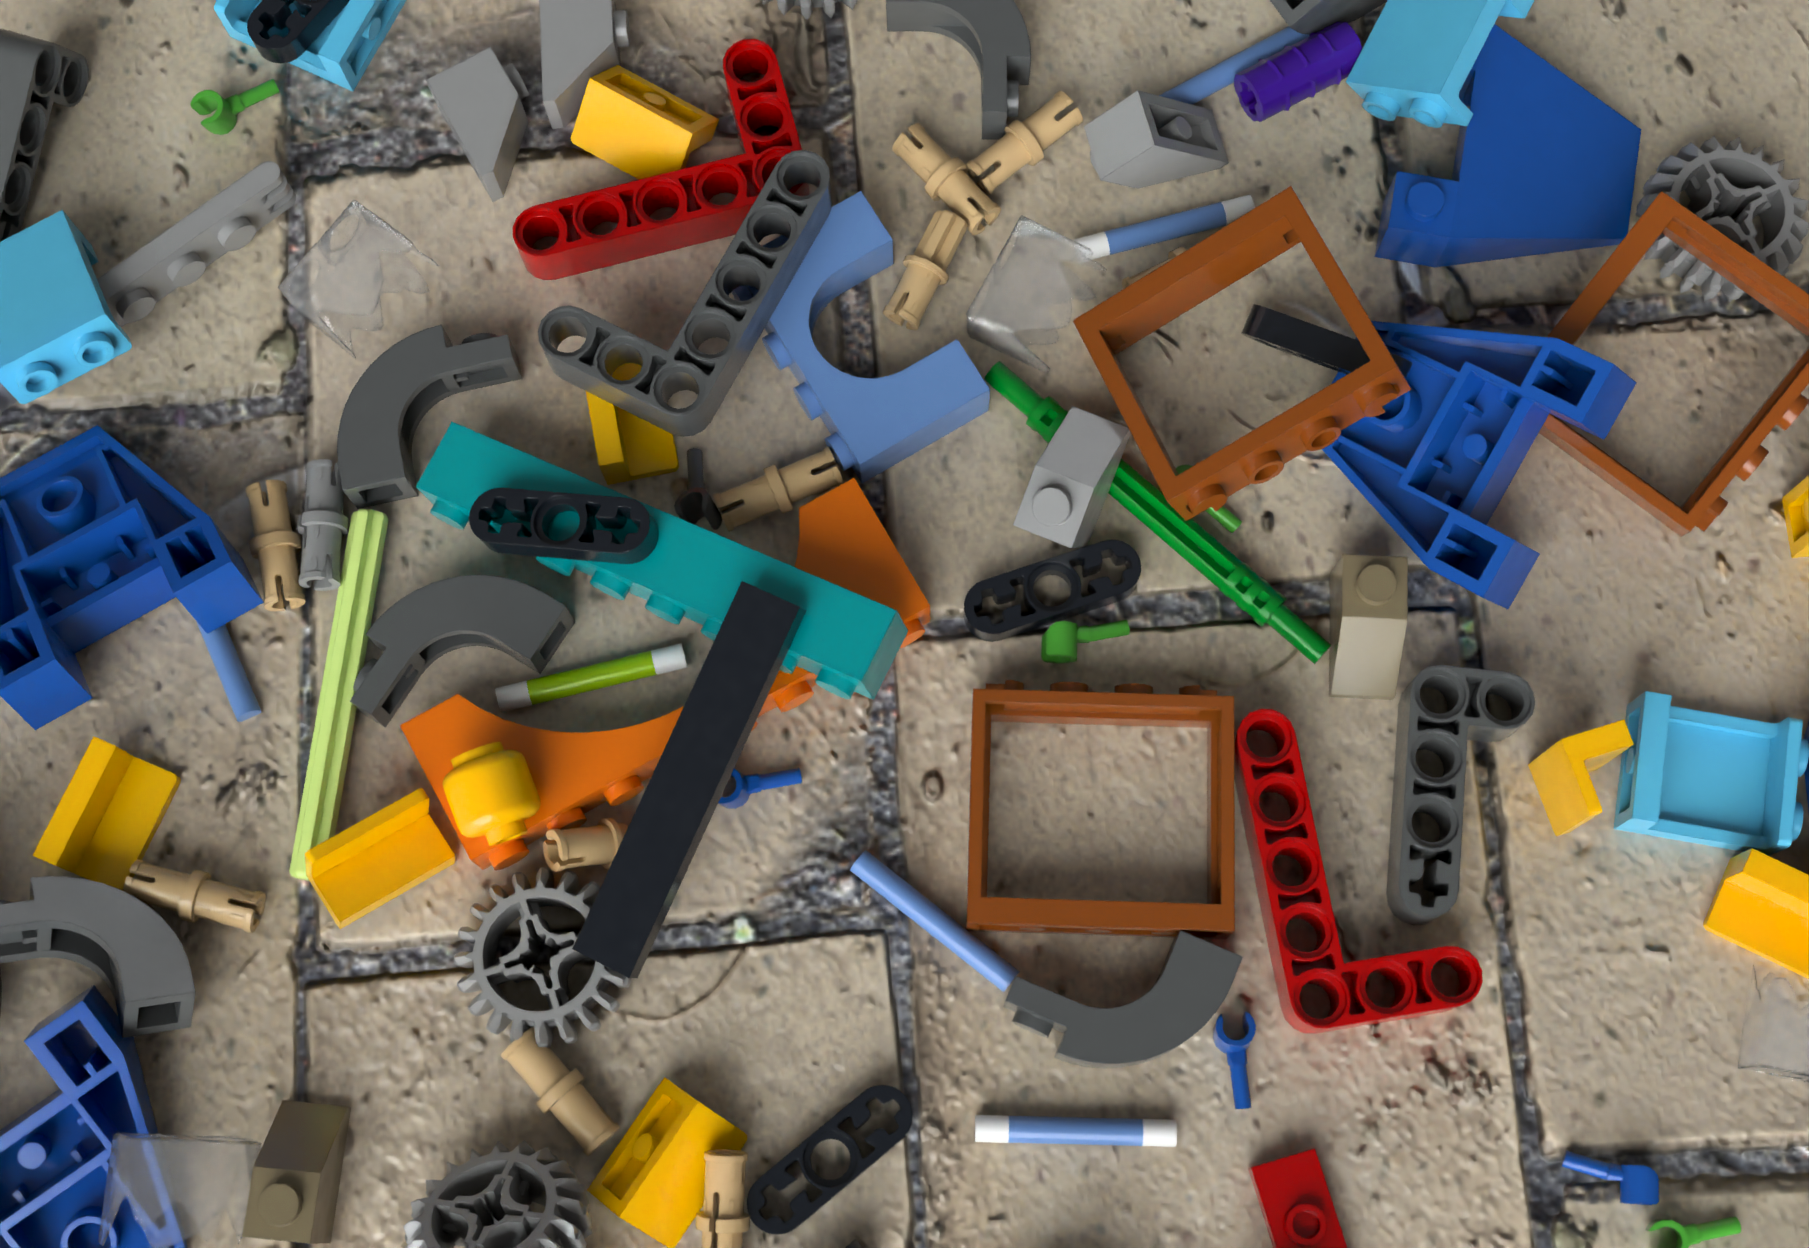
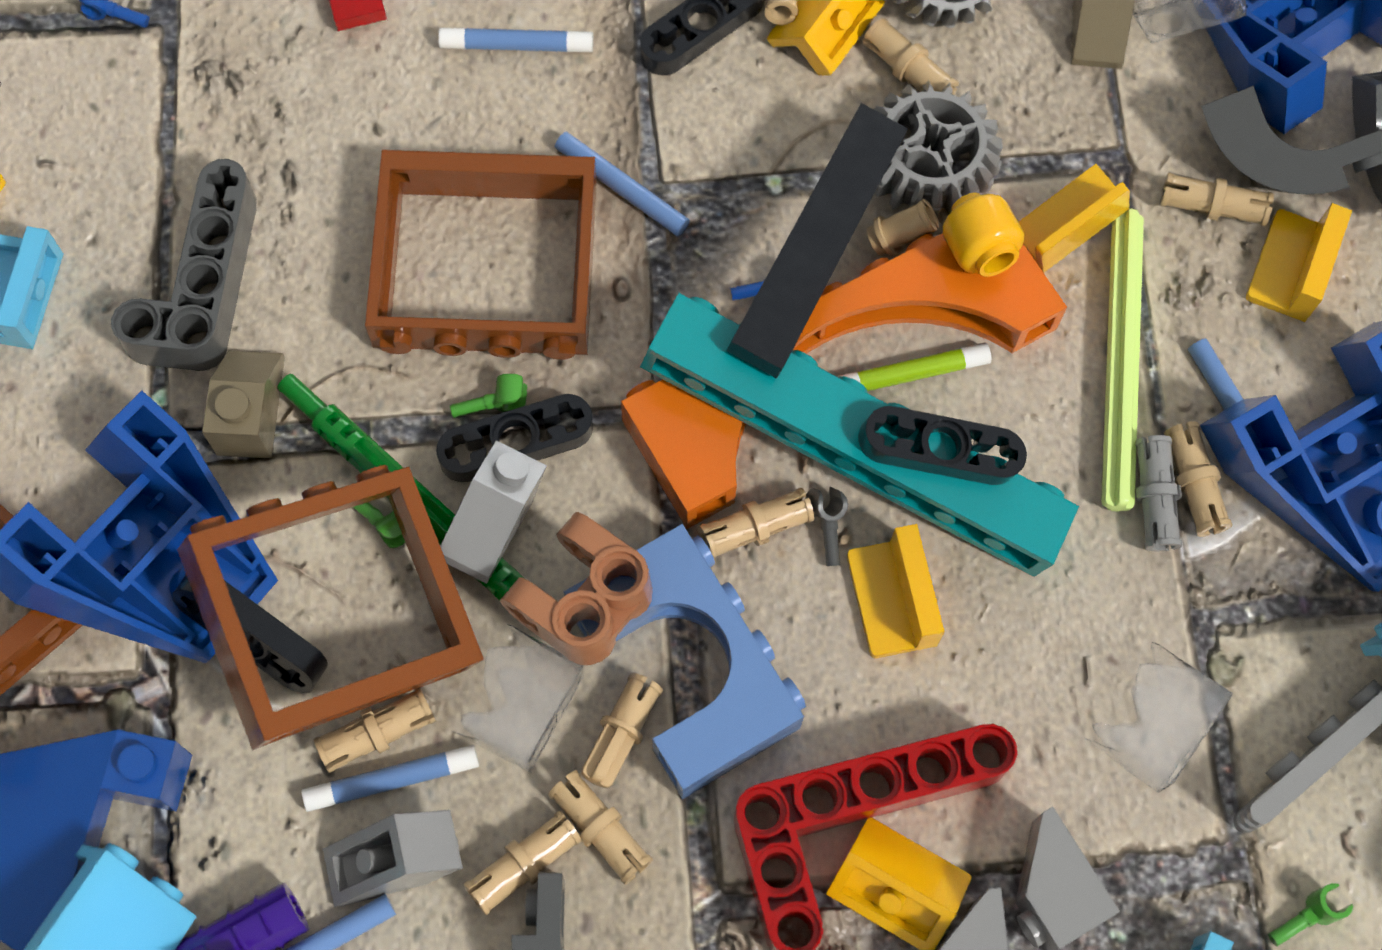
camera: 175 degrees right, 5 degrees down
dark grey arch [337,325,522,509] -> none
dark grey arch [350,575,575,728] -> none
dark grey beam [538,150,833,437] -> none
dark grey arch [1003,930,1243,1069] -> none
blue hand [1213,1012,1256,1109] -> none
red beam [1234,709,1483,1034] -> none
yellow panel [1528,719,1634,836] -> none
none -> nougat piece [500,512,653,665]

